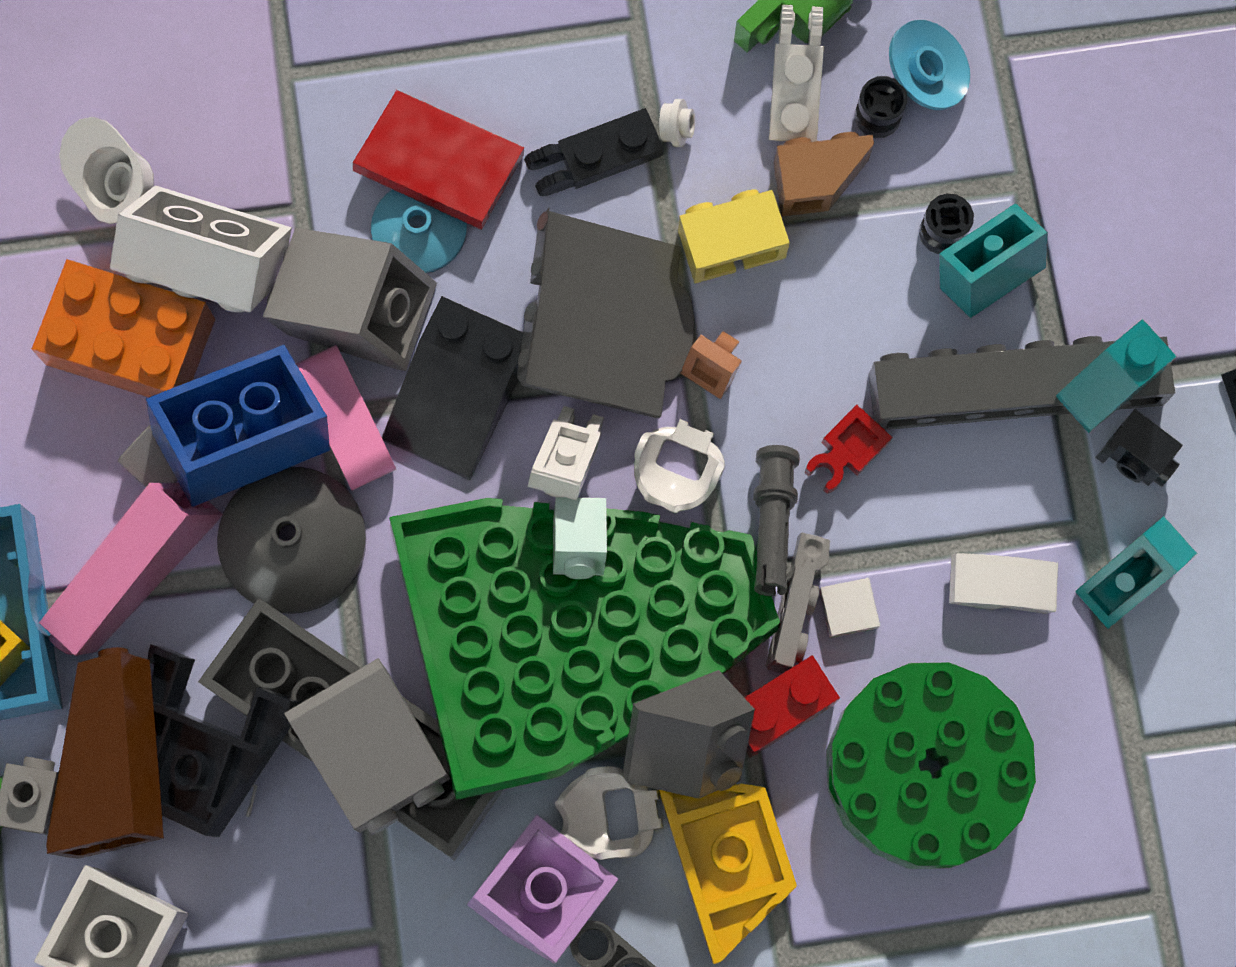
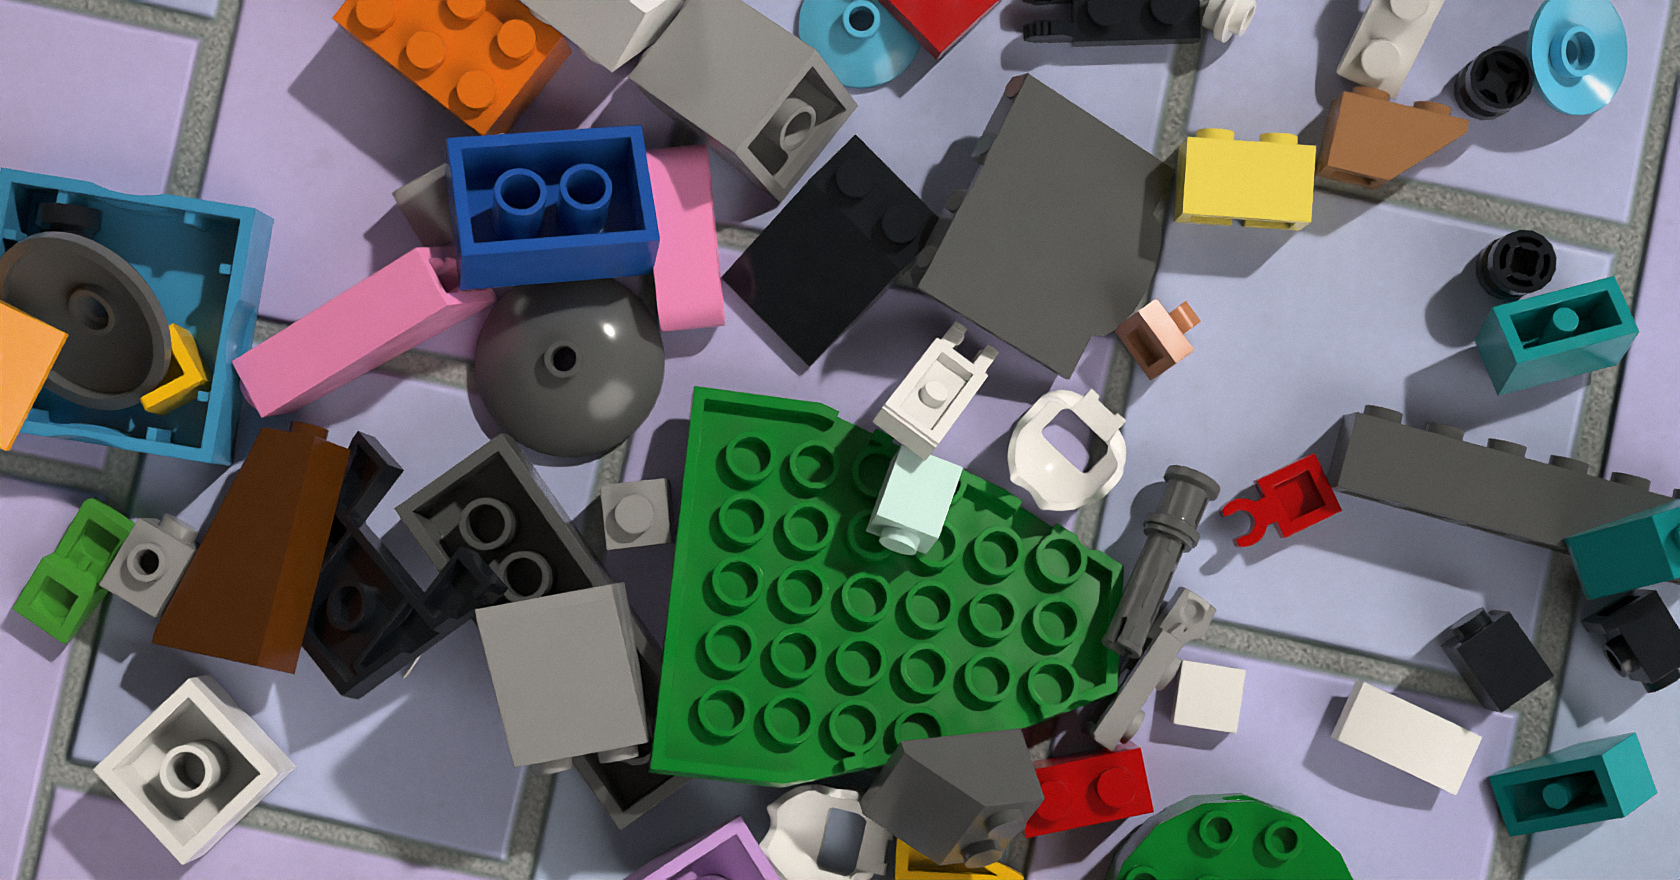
camera: 25 degrees right, 10 degrees up
none -> light grey brick [600,478,676,550]
none -> black brick [1440,607,1554,713]

